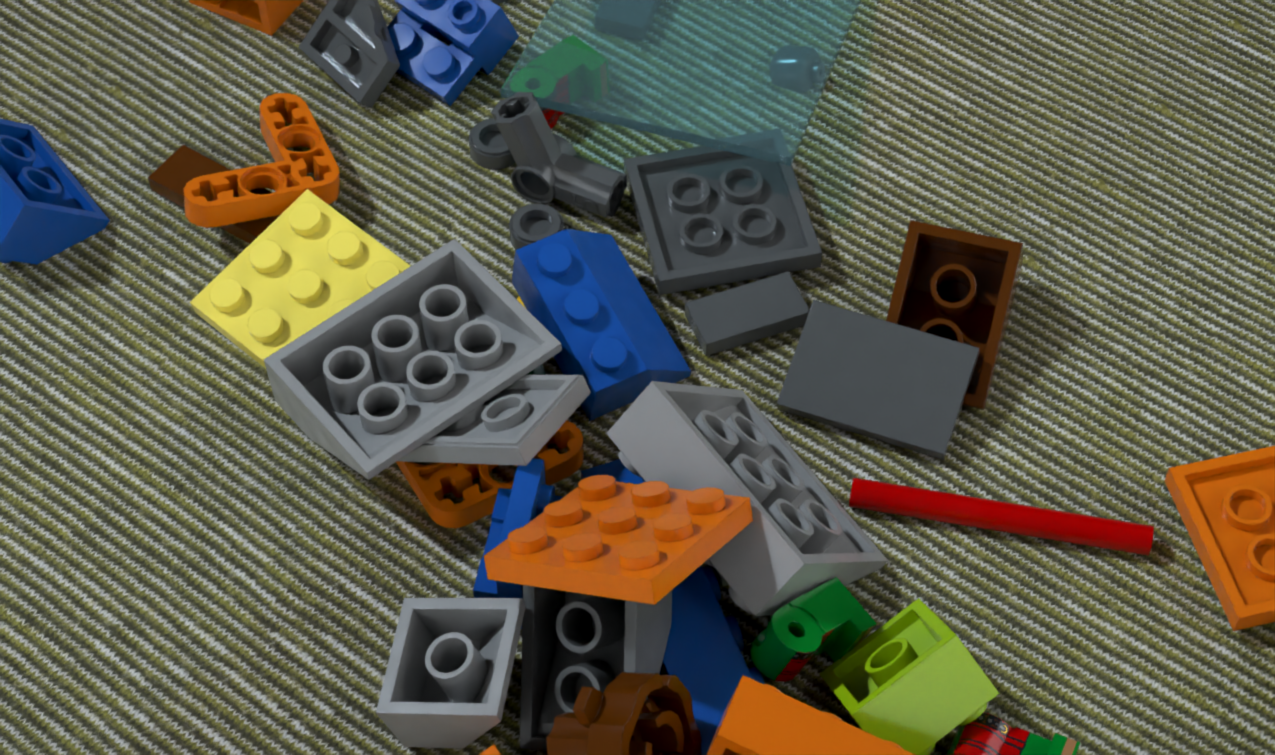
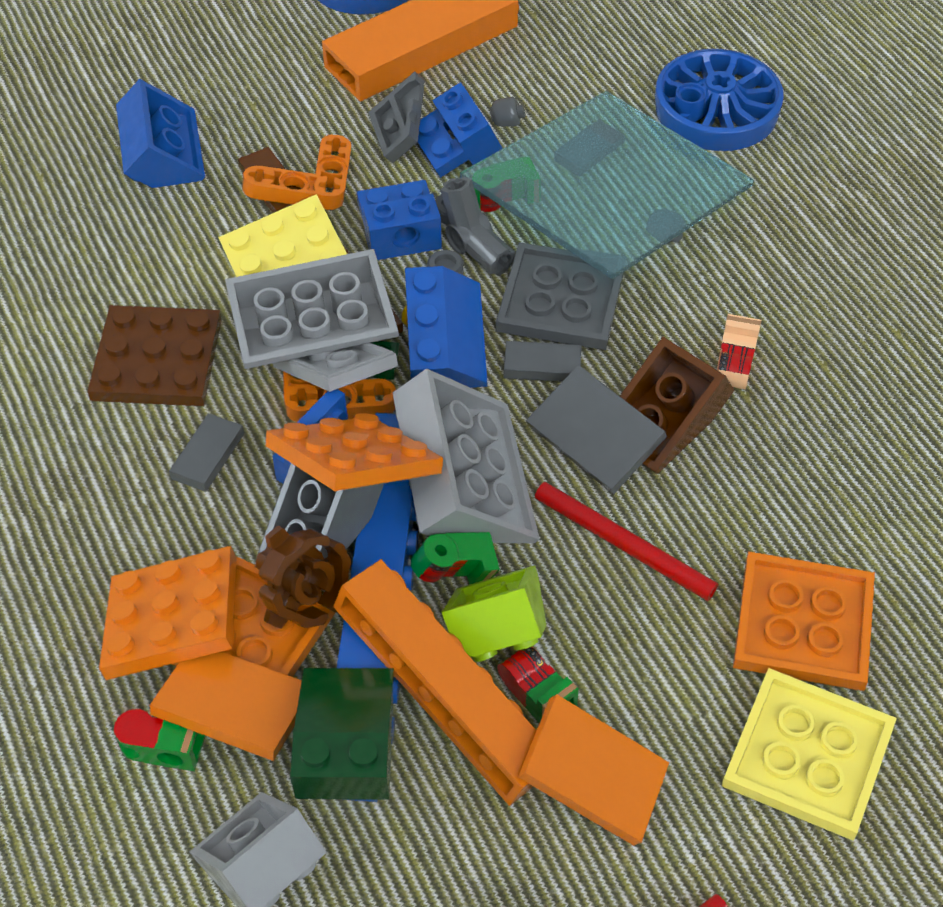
camera: 25 degrees right, 0 degrees up
light grey slope [376,598,526,749] -> none
none -> reddish brown plate [87,305,222,406]
none -> dark grey tile [169,413,244,492]
none -> blue brick [356,180,442,260]
none -> leg [717,314,762,390]

